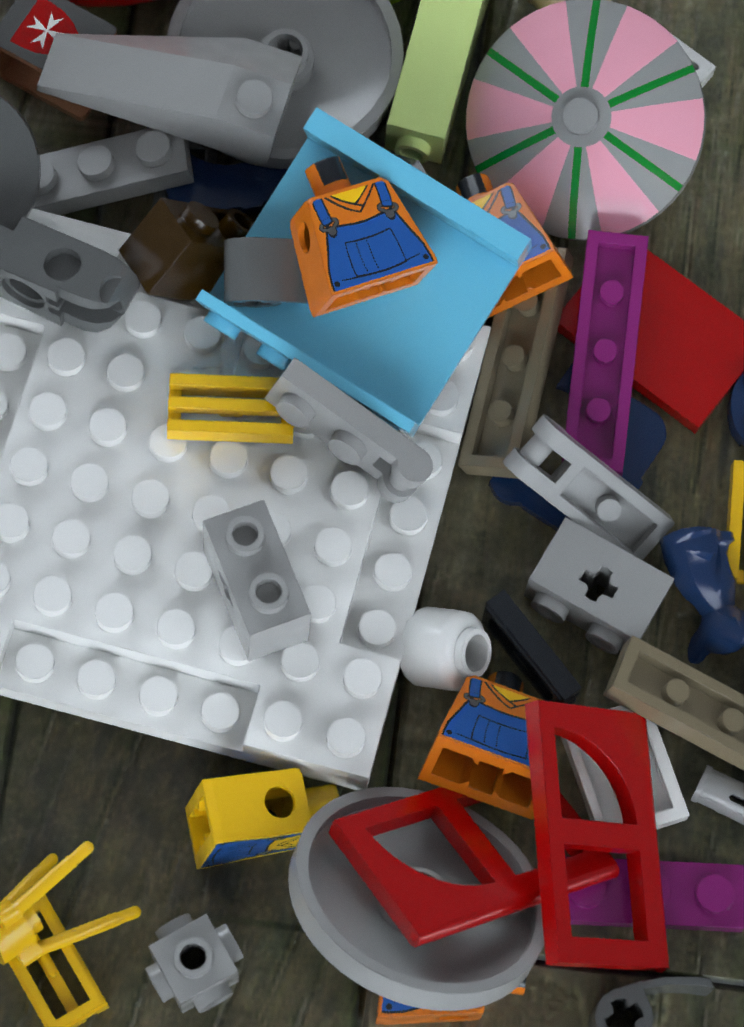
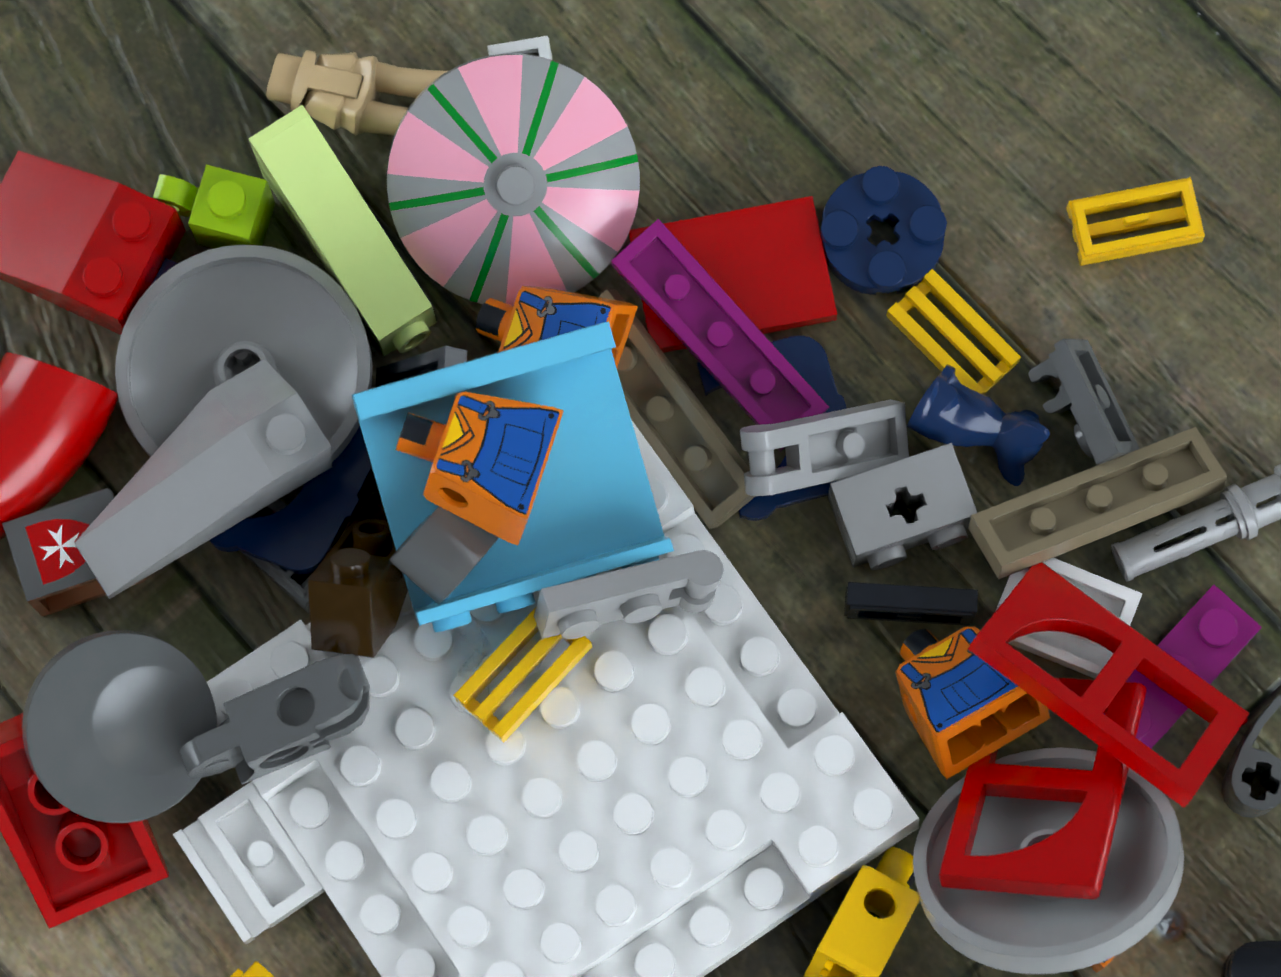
camera: 40 degrees left, 5 degrees up
light grey plate [33,128,194,215] -> none
light grey brick [203,500,311,662] -> none
white head [400,606,492,692] -> none

